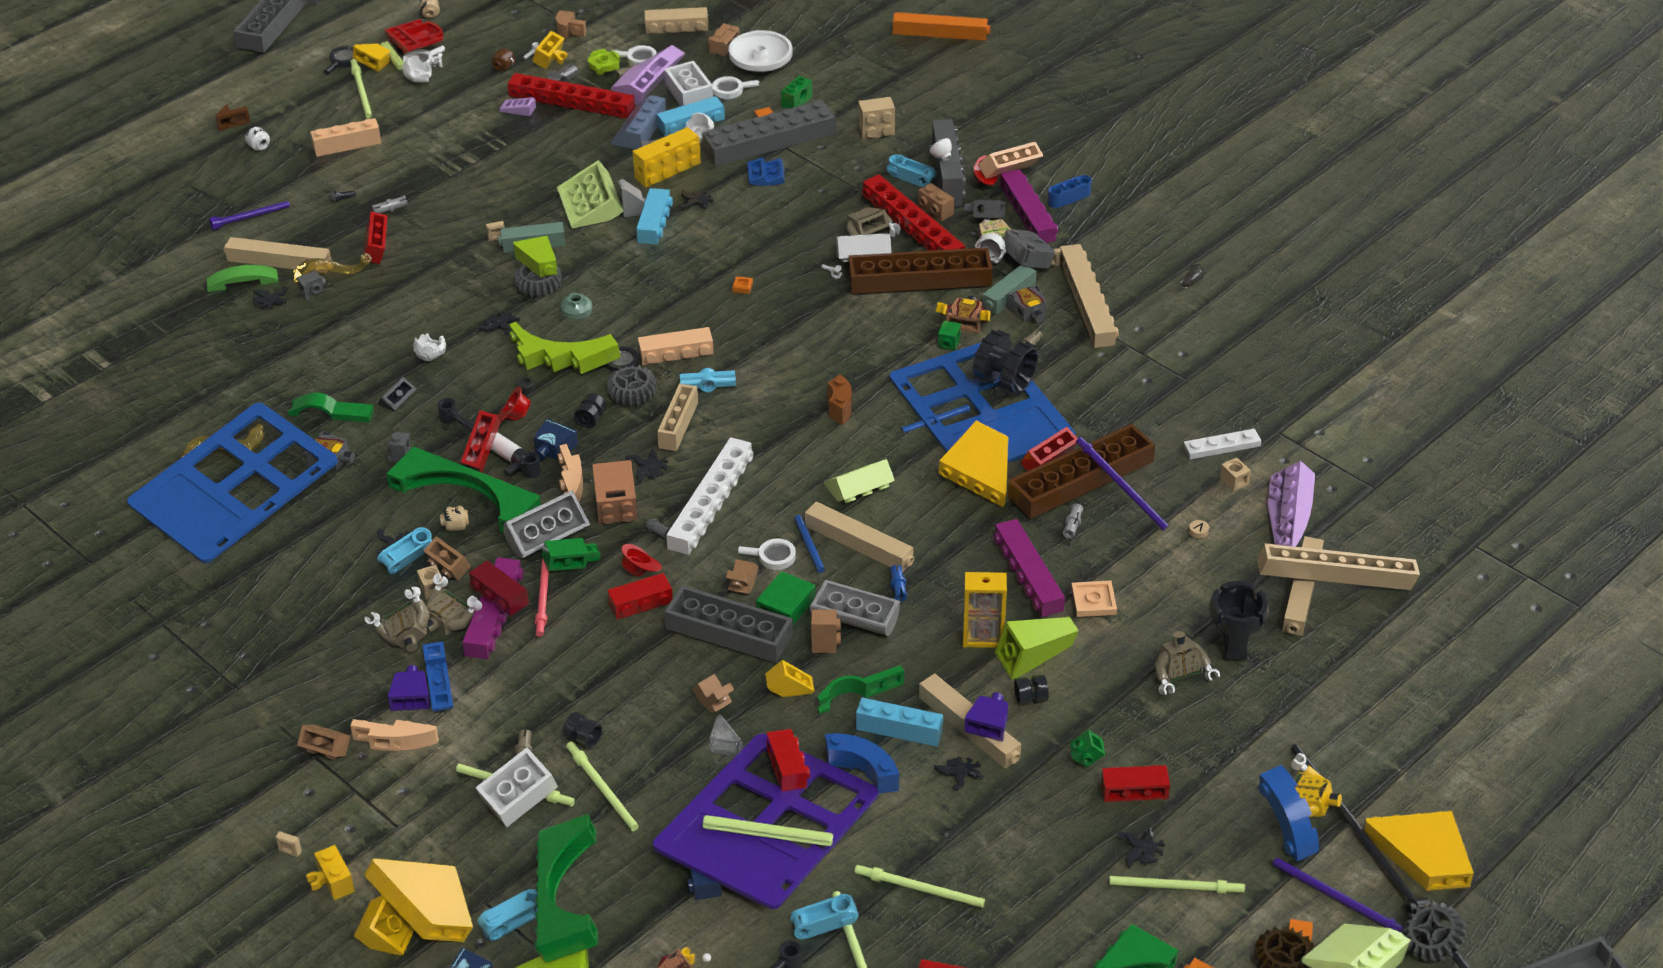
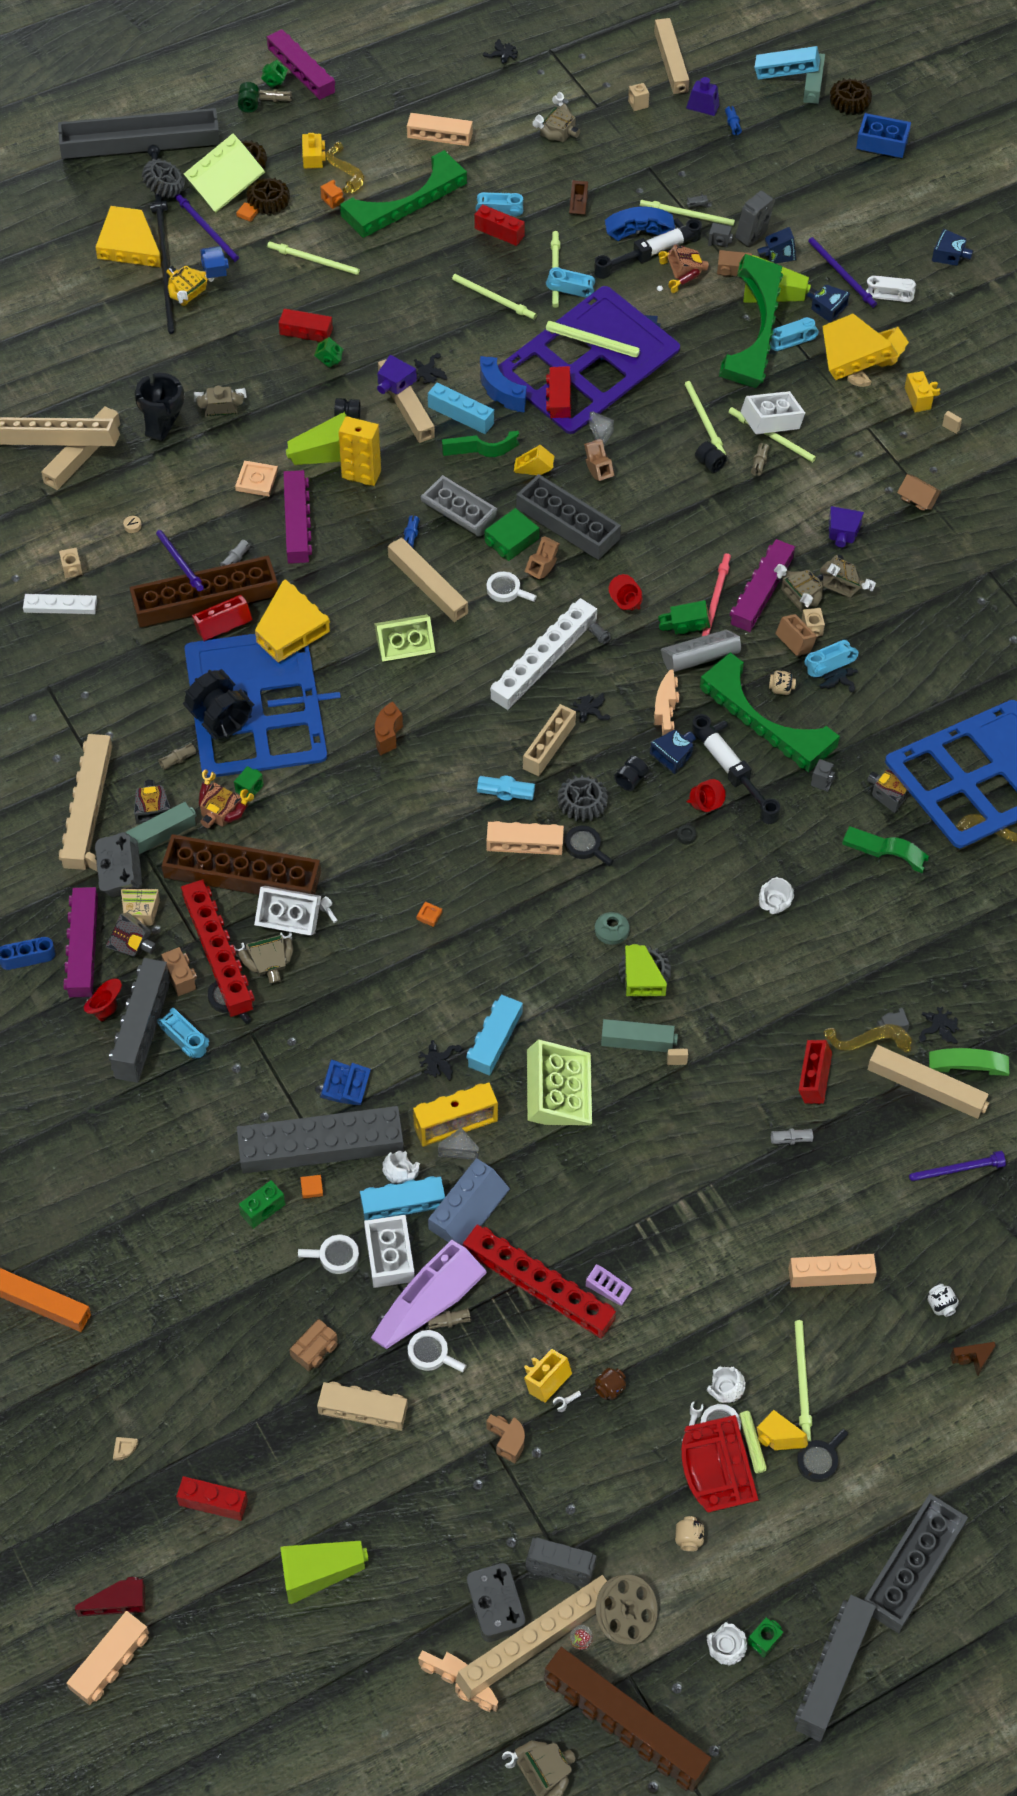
camera: 165 degrees left, 15 degrees up
black piece [329,190,356,202] -> none
light nougat slope [350,719,439,751] -> none
black slope [378,377,417,411] -> none
blue slope [423,642,454,712] -> none
red brick [460,410,501,473] -> none
dark red brick [469,560,529,616] -> none
black piece [479,311,520,335] -> none
lime arch [509,322,621,374] -> none
flat silver piece [546,63,578,82] -> none
lime plate [588,49,620,75] -> none
nougat container [592,460,637,524] -> none
red brick [607,573,673,620] -> none
light grey slope [619,179,646,217] -> none
white dish [729,31,792,71] -> none
blue bar [794,515,825,573] -> none
medium nougat brick [811,610,841,653] -> none
tan brick [858,97,895,139] -> none
white brick [929,138,952,161] -> none
white hair [975,233,1006,264] -> none
light nougat brick [979,142,1043,179] -> none
black piece [1117,828,1165,869] -> none
lavender wedge [1267,461,1315,547] -> none

